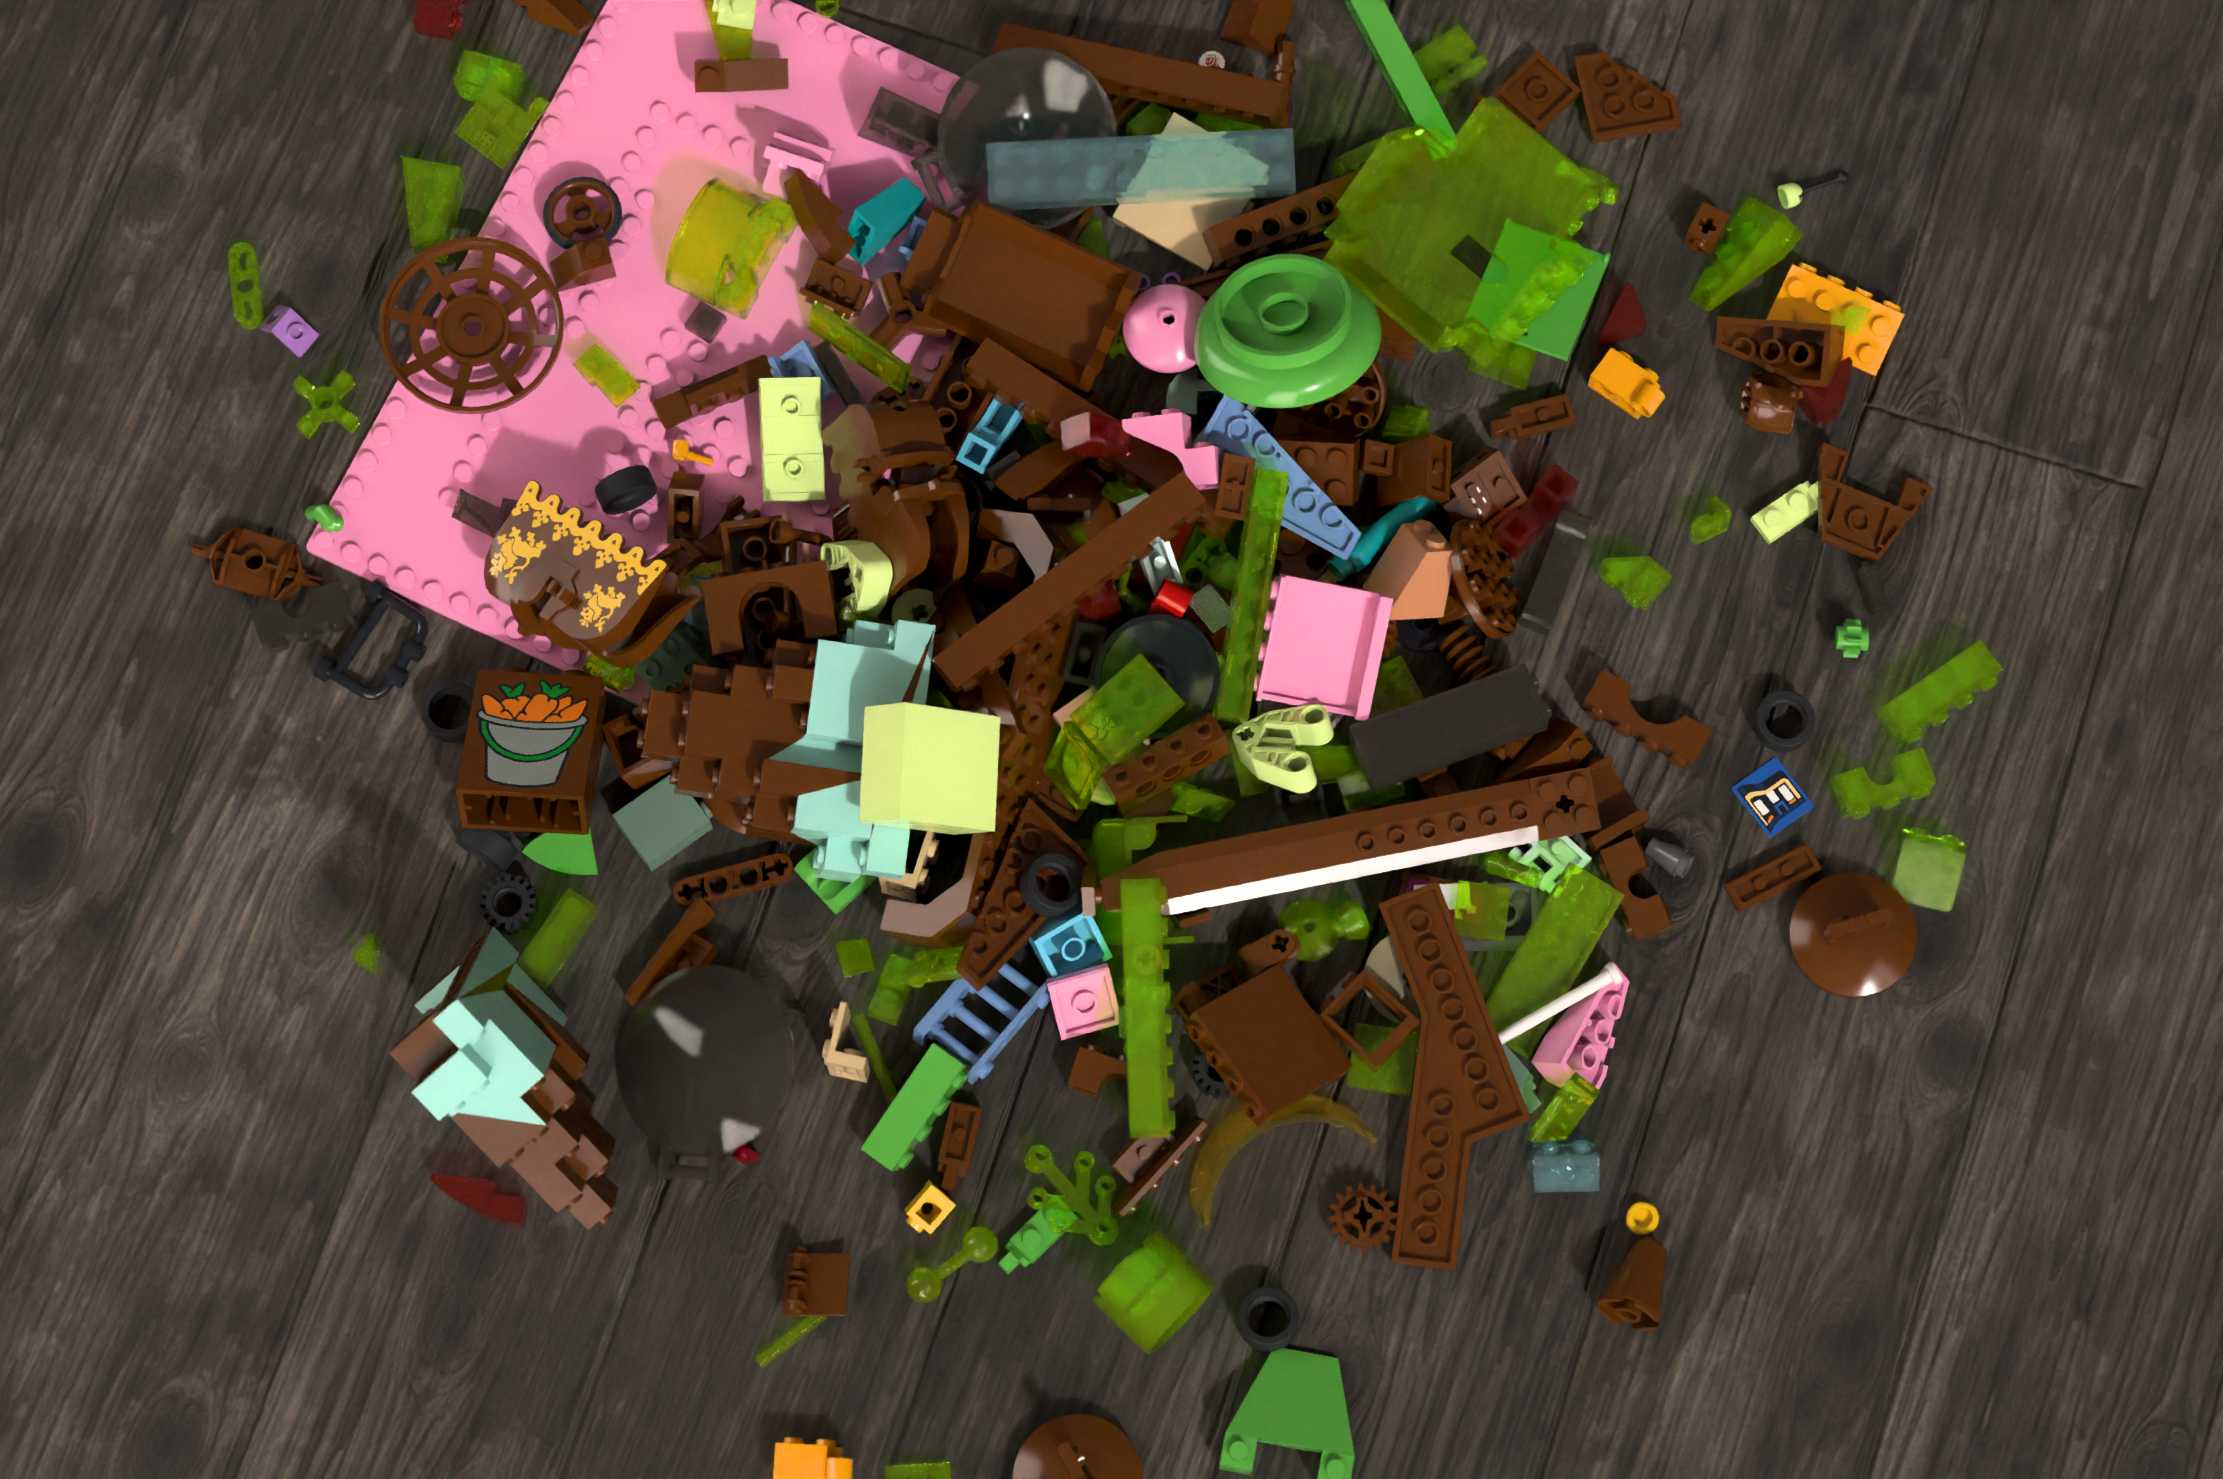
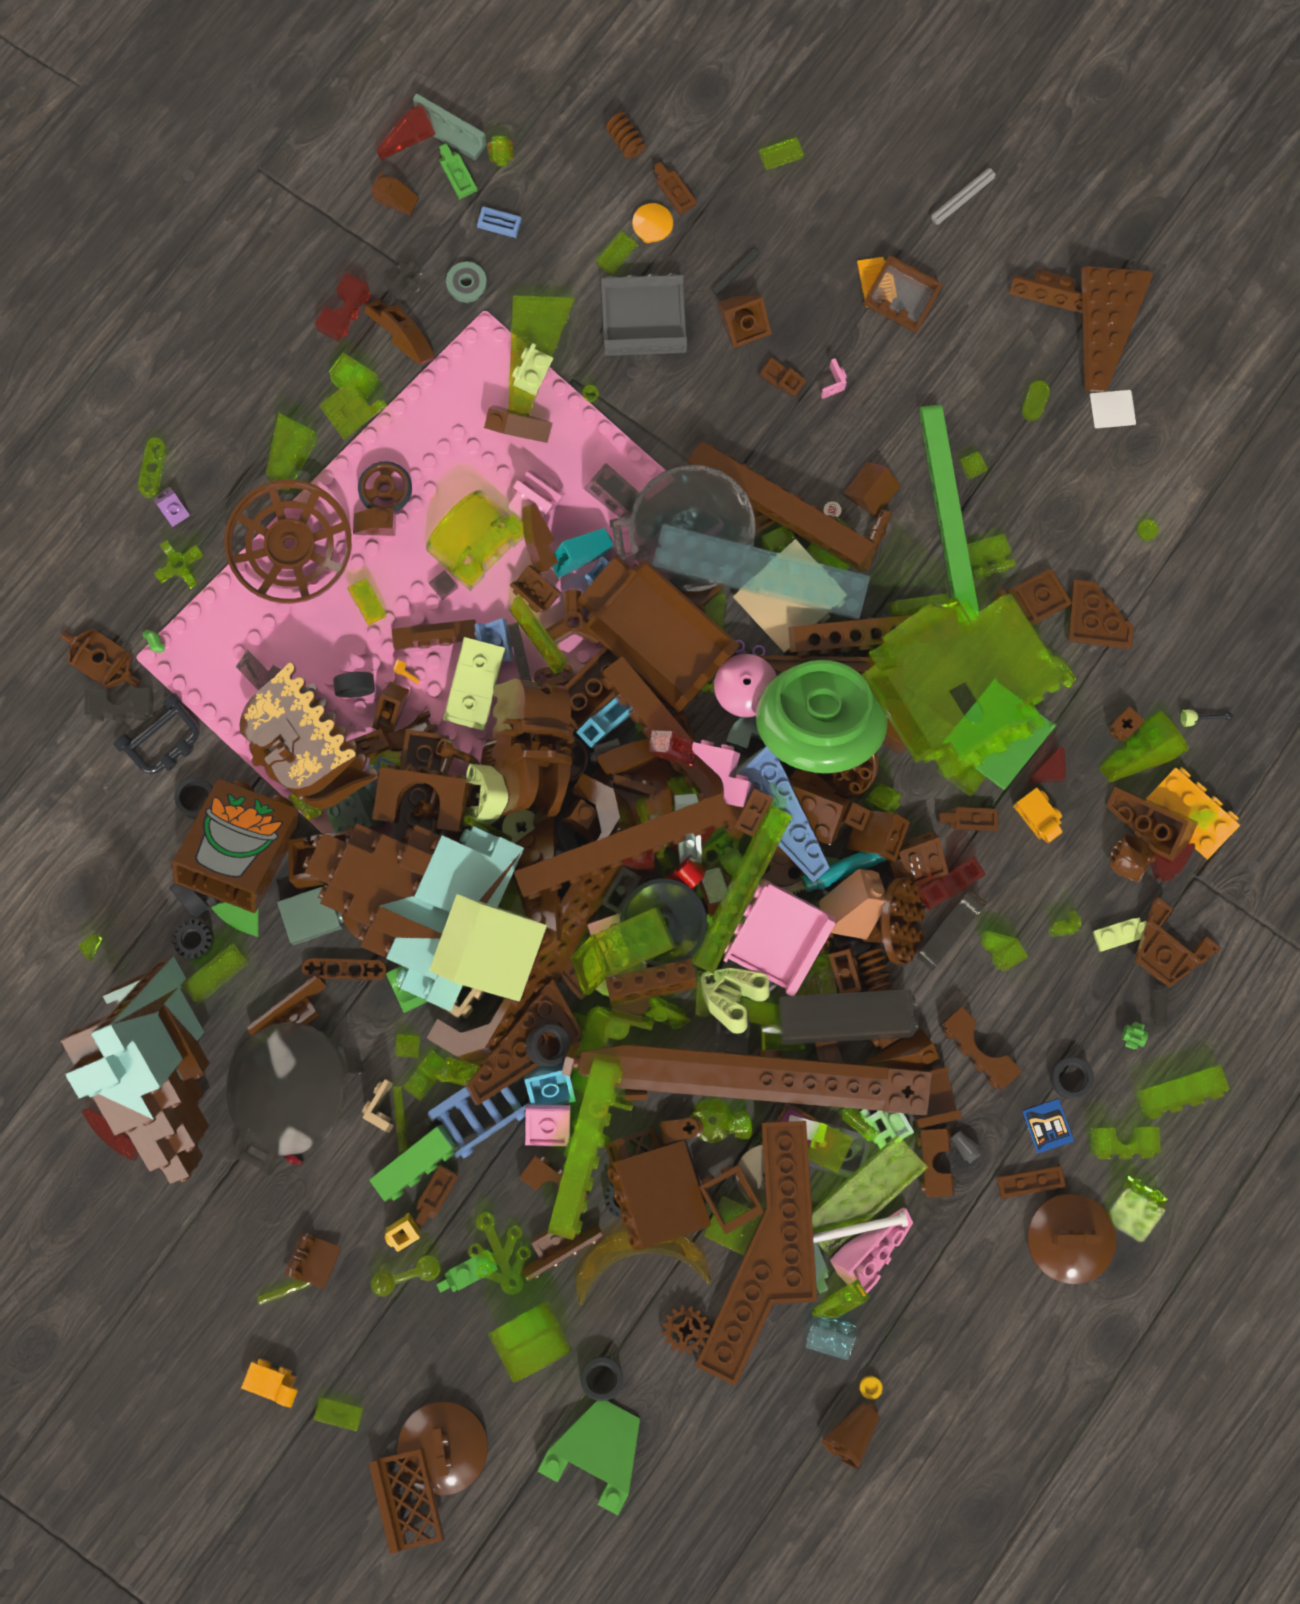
camera: 10 degrees right, 5 degrees up
none -> reddish brown brick [828,944,863,996]

